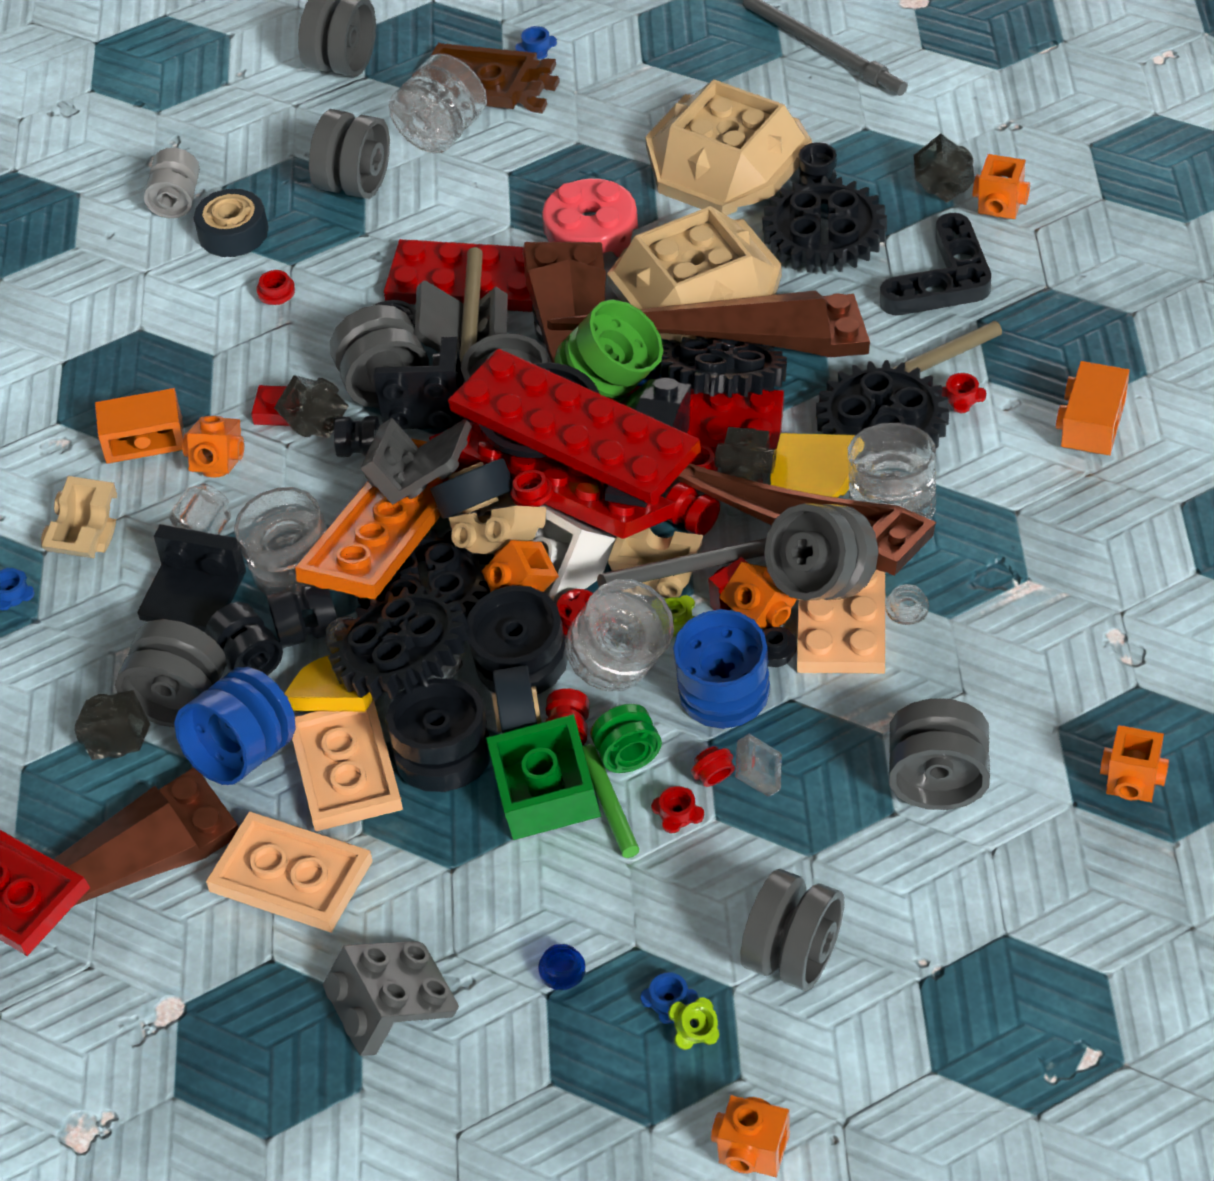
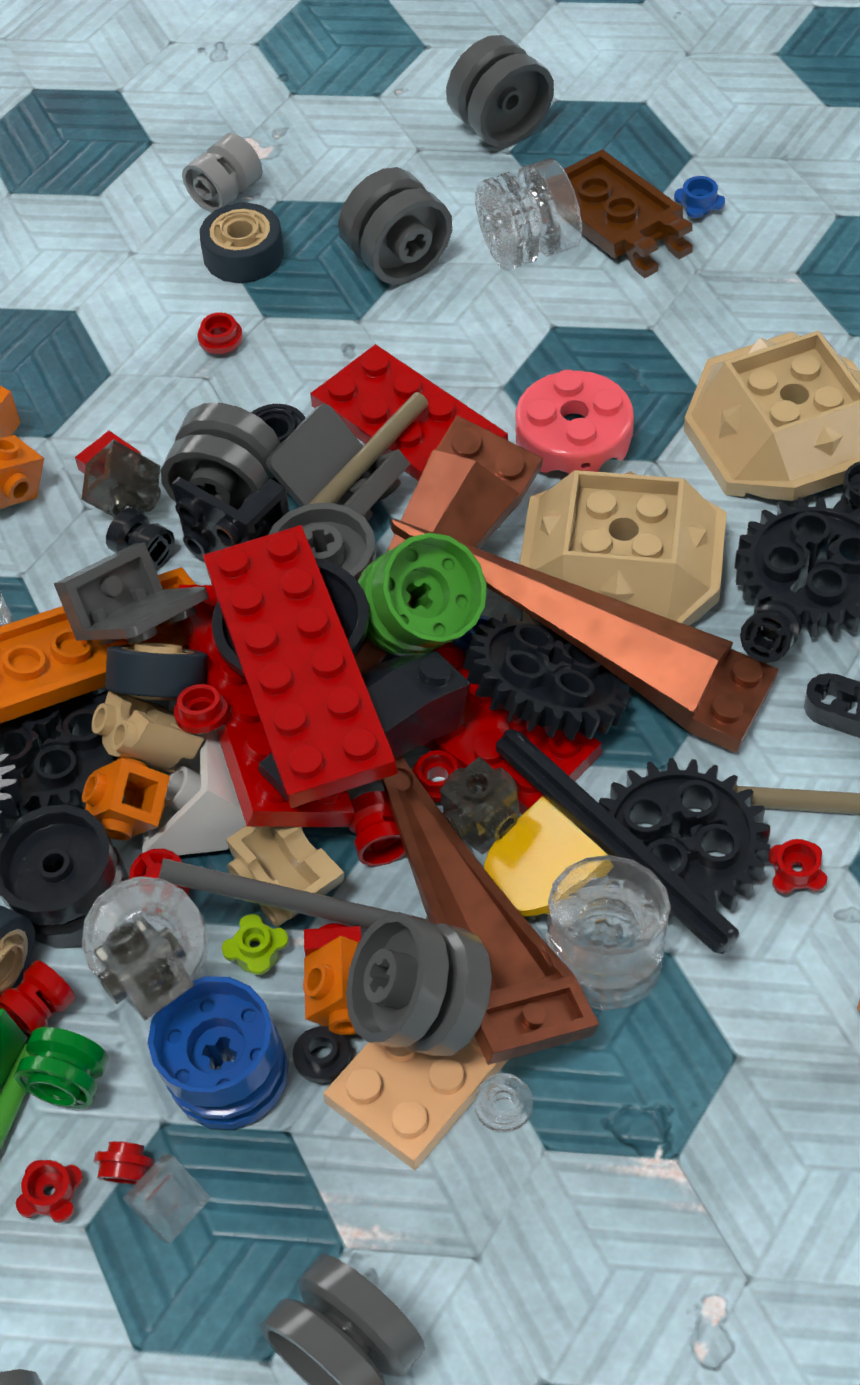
camera: 35 degrees right, 5 degrees up
none -> clear smoke brick [93,916,194,1020]
none -> black axle [495,729,739,954]
none -> black wheel [740,600,802,663]

